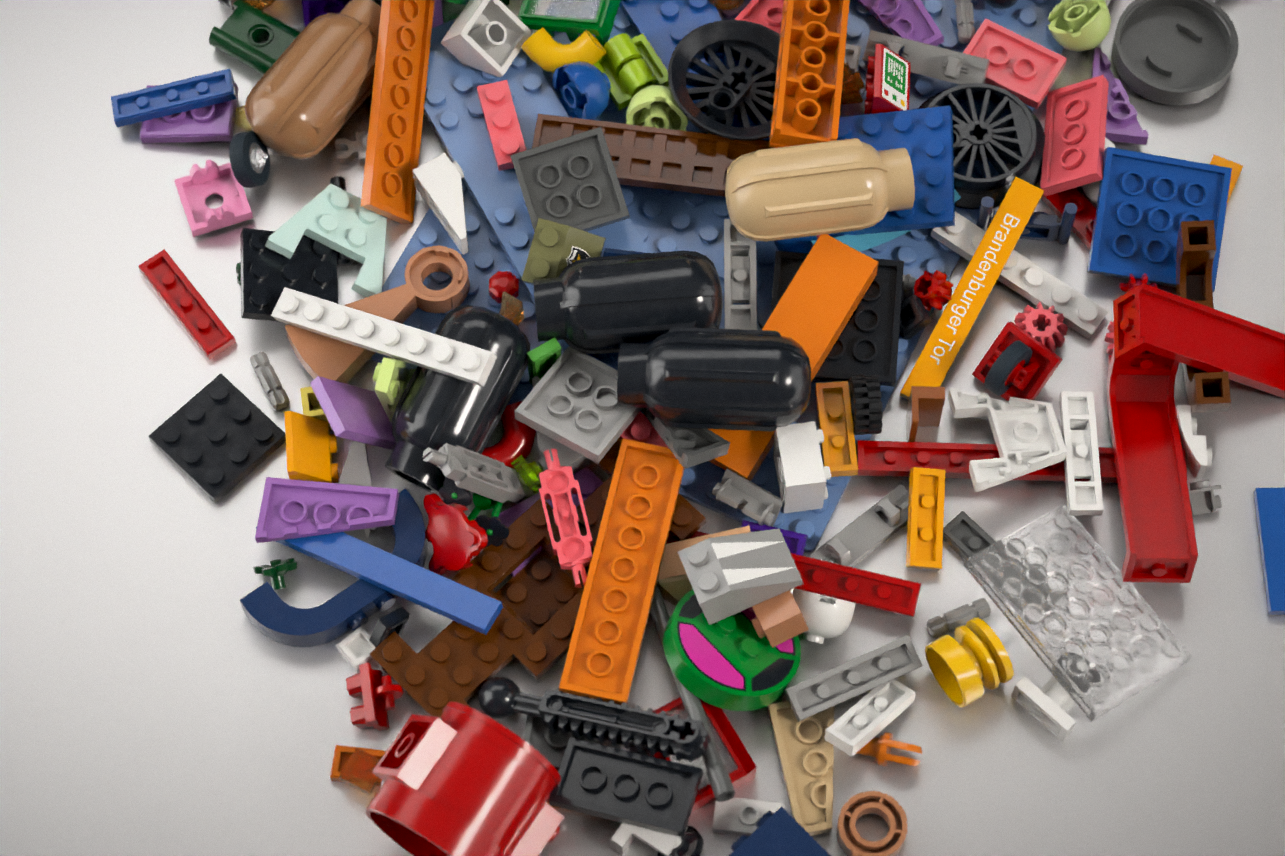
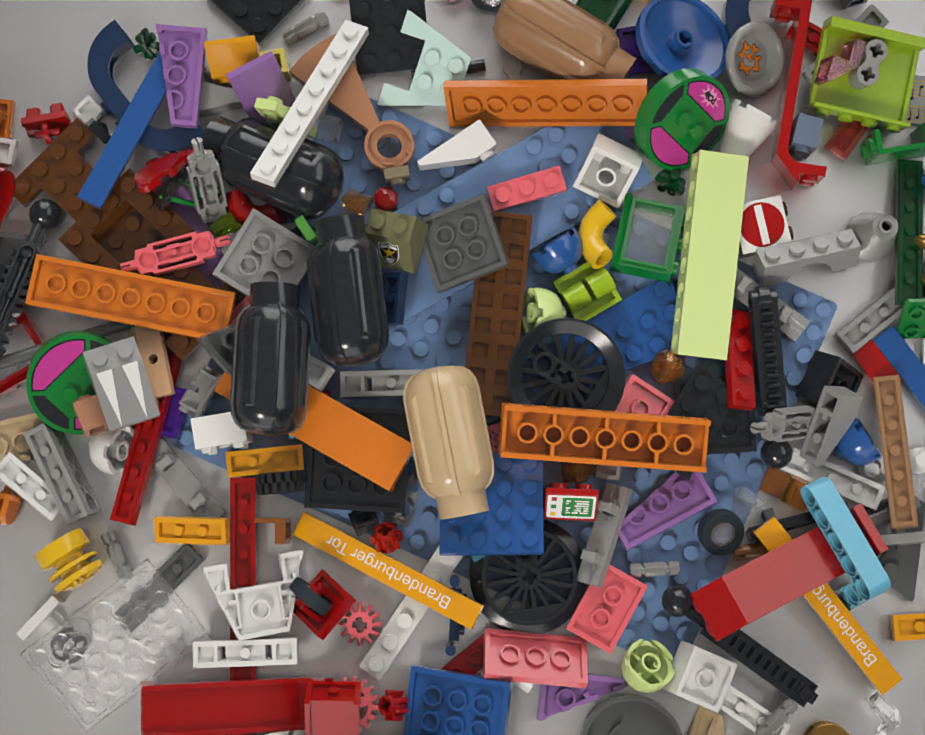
camera: 85 degrees right, 20 degrees up
none -> dark tan plate [383,165,411,187]

